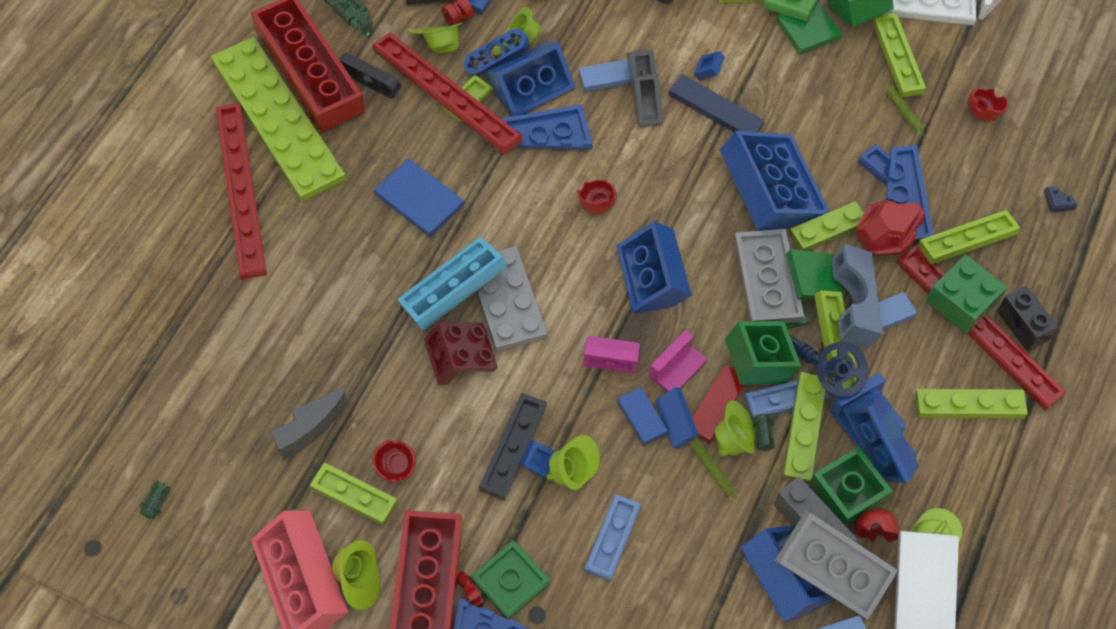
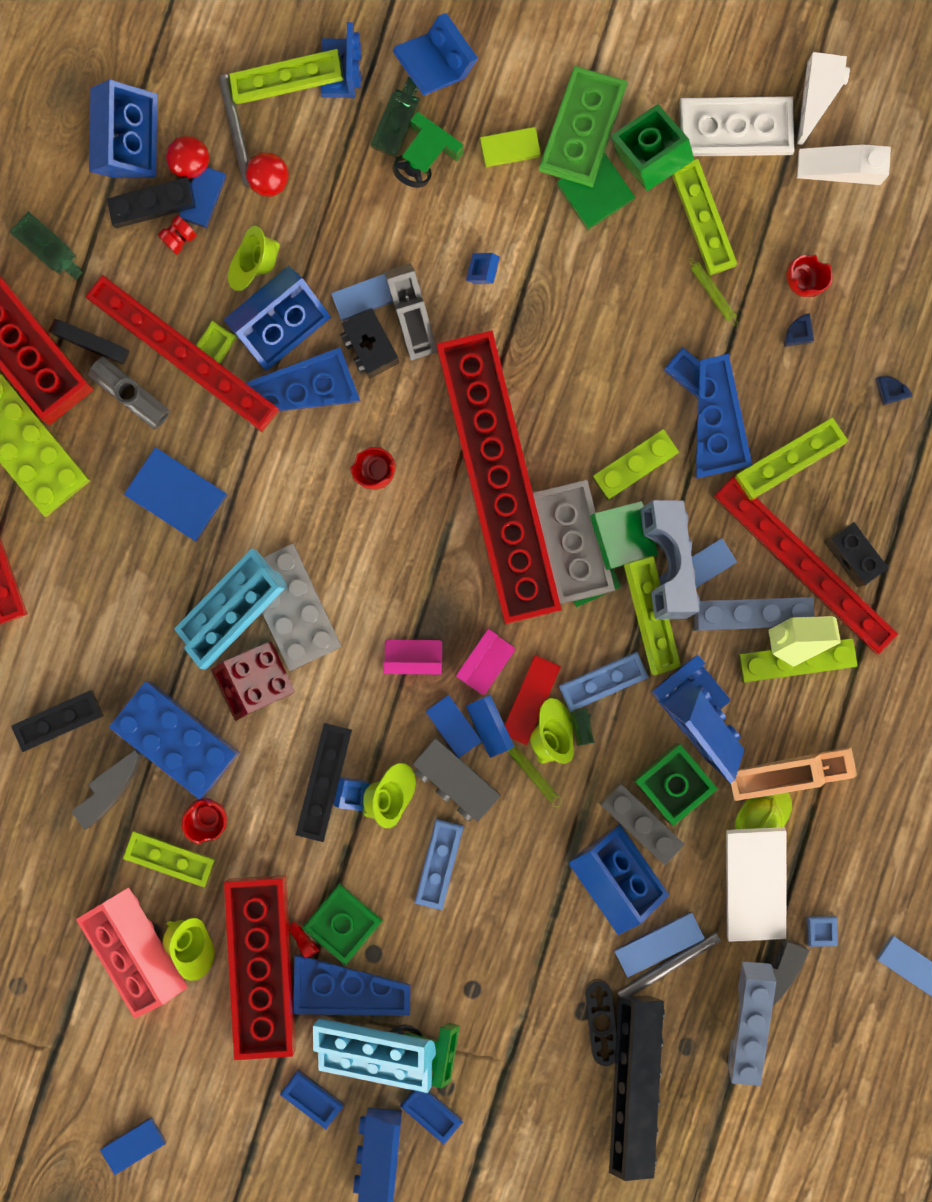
camera: 10 degrees left, 25 degrees up
lime piece [408,23,463,54] -> none
blue beam [464,29,529,76] -> none
blue slope [616,221,692,313] -> none
dark blue tile [668,74,765,133] -> none
blue slope [720,131,830,231] -> none
green brick [725,321,801,385] -> none
light grey plate [775,511,898,619] -> none
lime plate [782,372,827,483] -> none
dark blue dish [789,333,868,397] -> none
red hair [854,509,900,542] -> none
red helmet [857,200,925,256] -> none
green brick [925,254,1007,334] -> none
none -> black plate [11,690,104,752]
none -> dark grey piece [88,357,171,430]
none -> blue brick [109,681,240,800]
none -> black brick [340,308,399,379]
none -> dark grey brick [412,738,501,822]
none -> red brick [437,330,562,625]
none -> sand blue arch [694,597,814,631]
none -> light nougat slope [731,747,857,801]
none -> yellowish green slope [768,616,841,667]
none -> dark blue tile [784,313,814,347]
none -> white slope [797,144,891,185]

